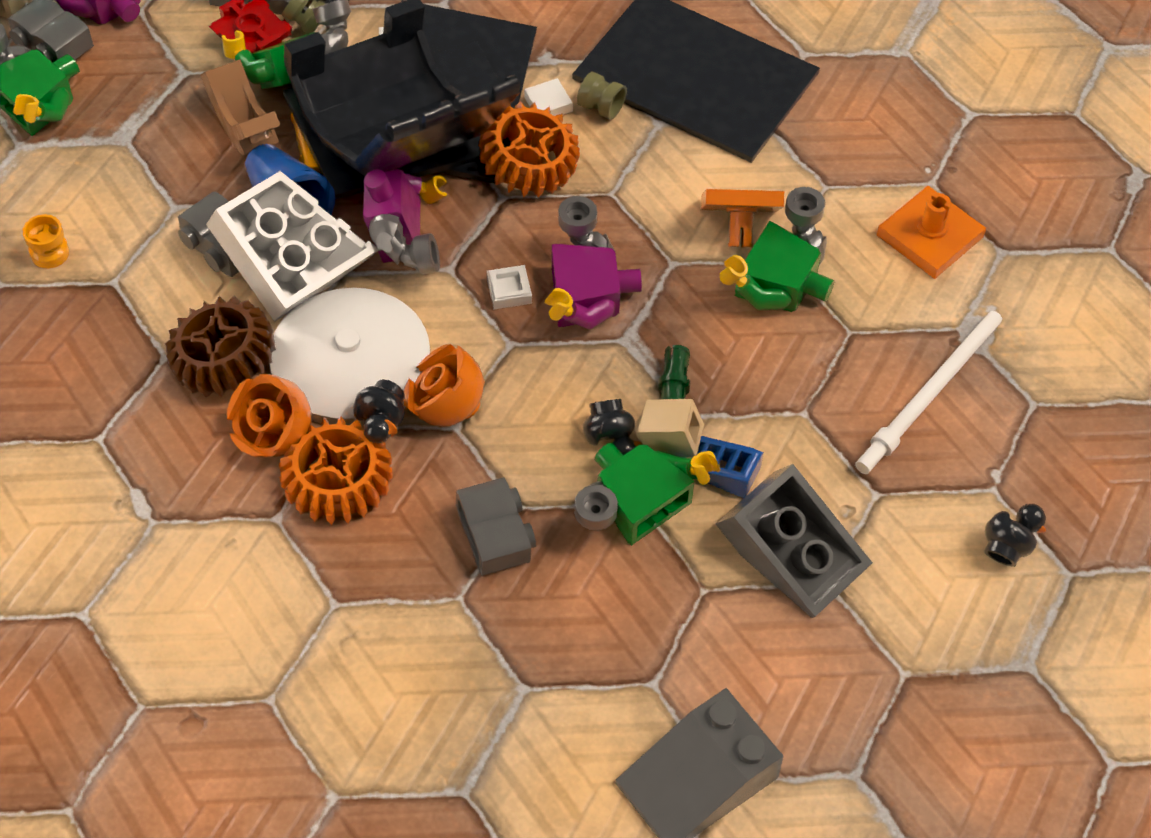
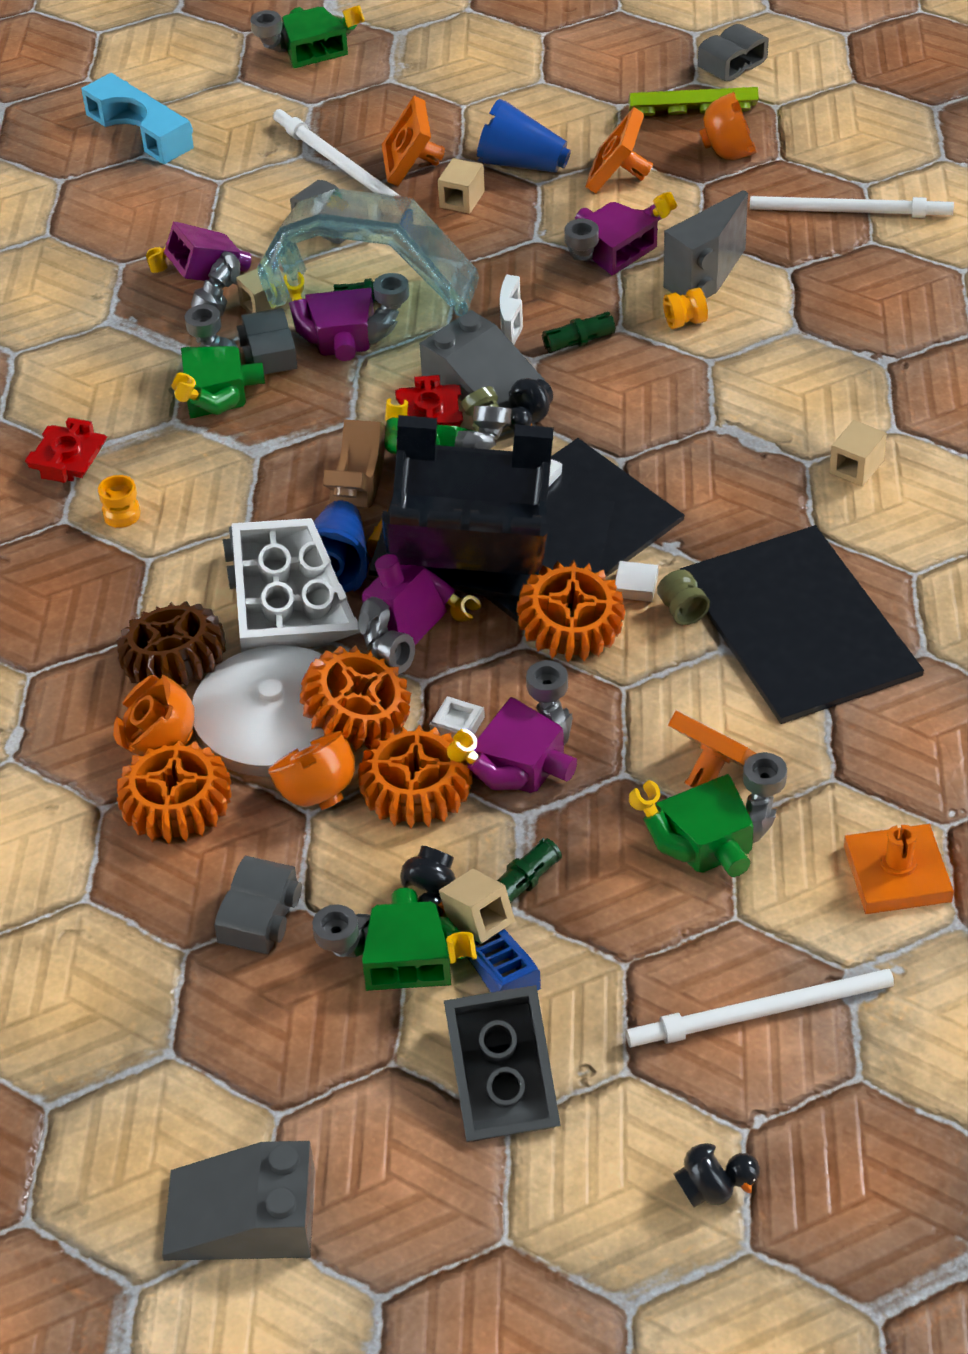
camera: 40 degrees right, 10 degrees down
black animal [353,379,405,443] -> none
none -> orange gear [299,645,412,751]
none -> orange gear [358,724,473,829]

